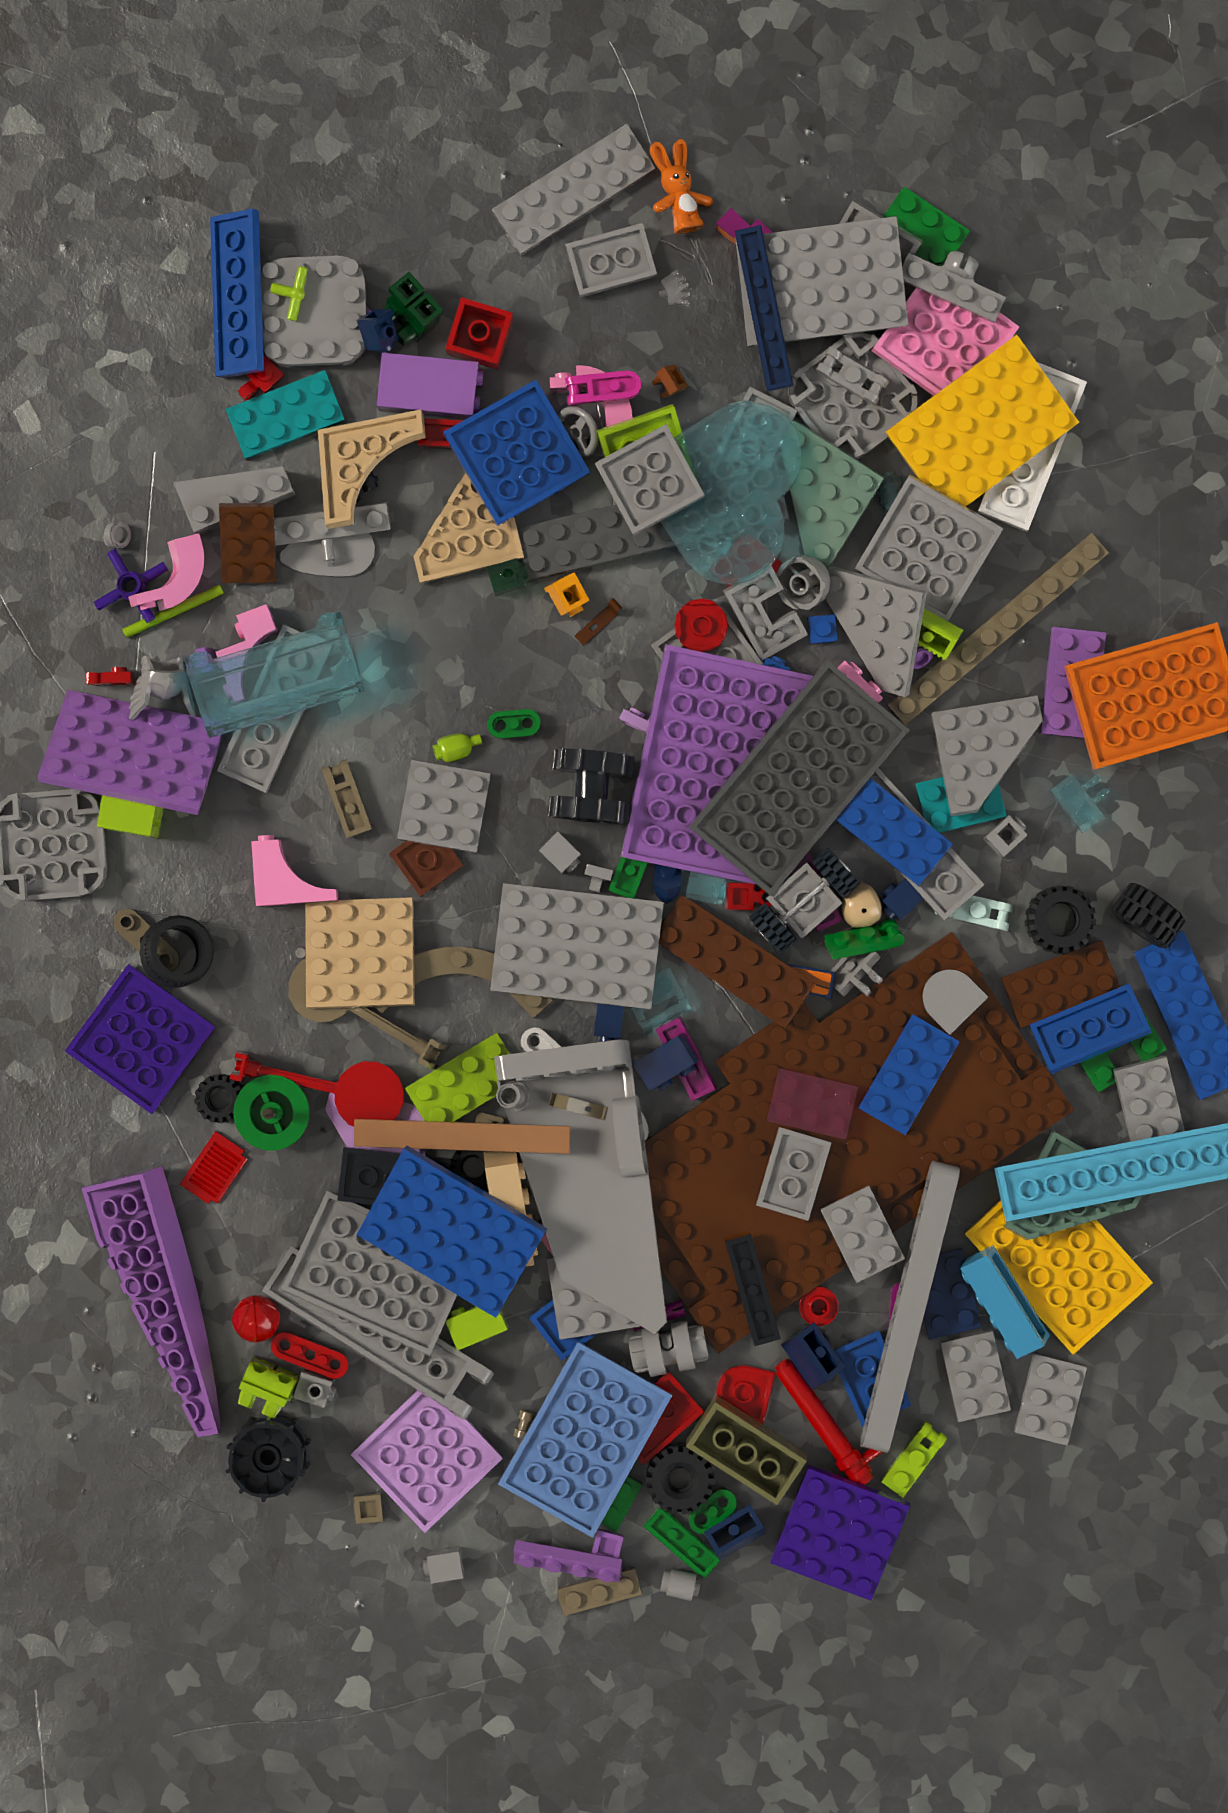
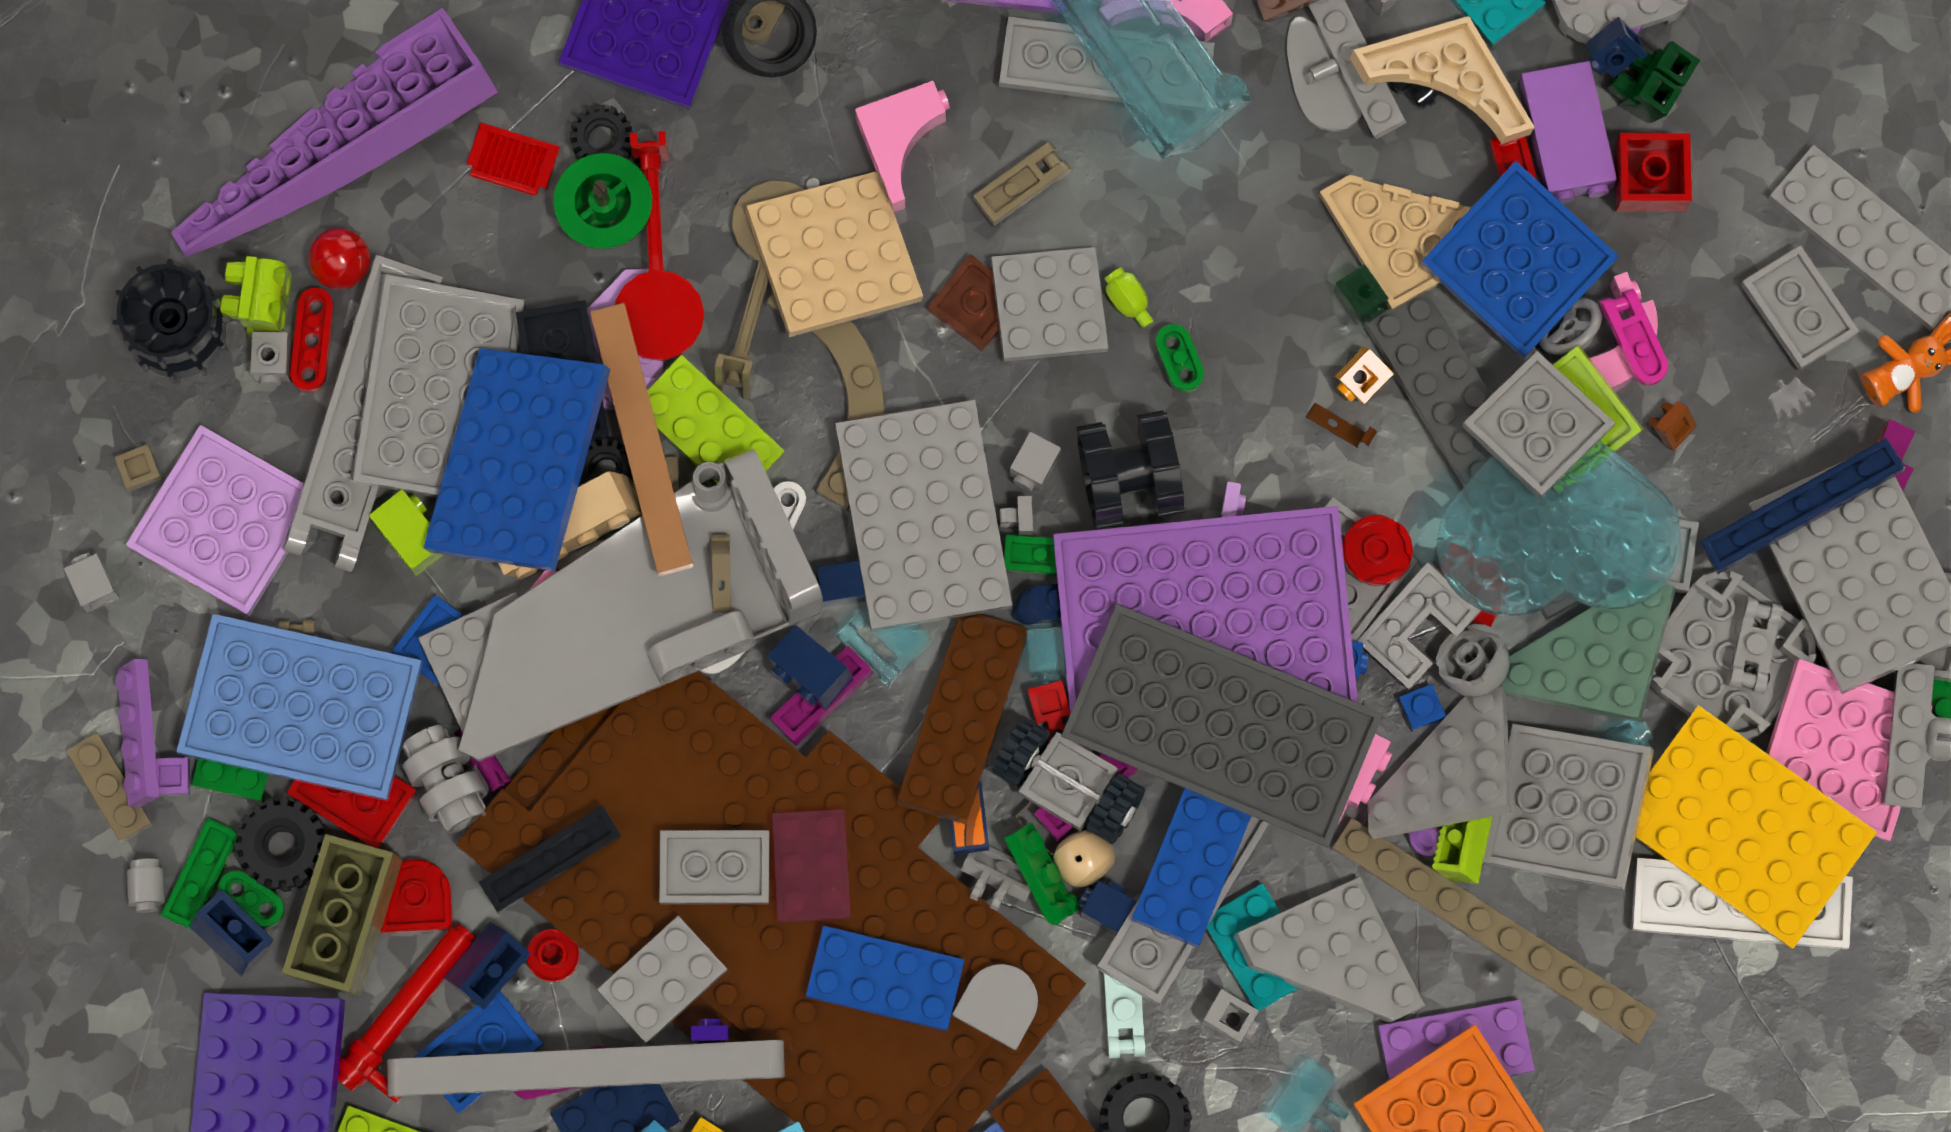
camera: 70 degrees right, 10 degrees down
none -> dark purple plate [691,1019,730,1044]

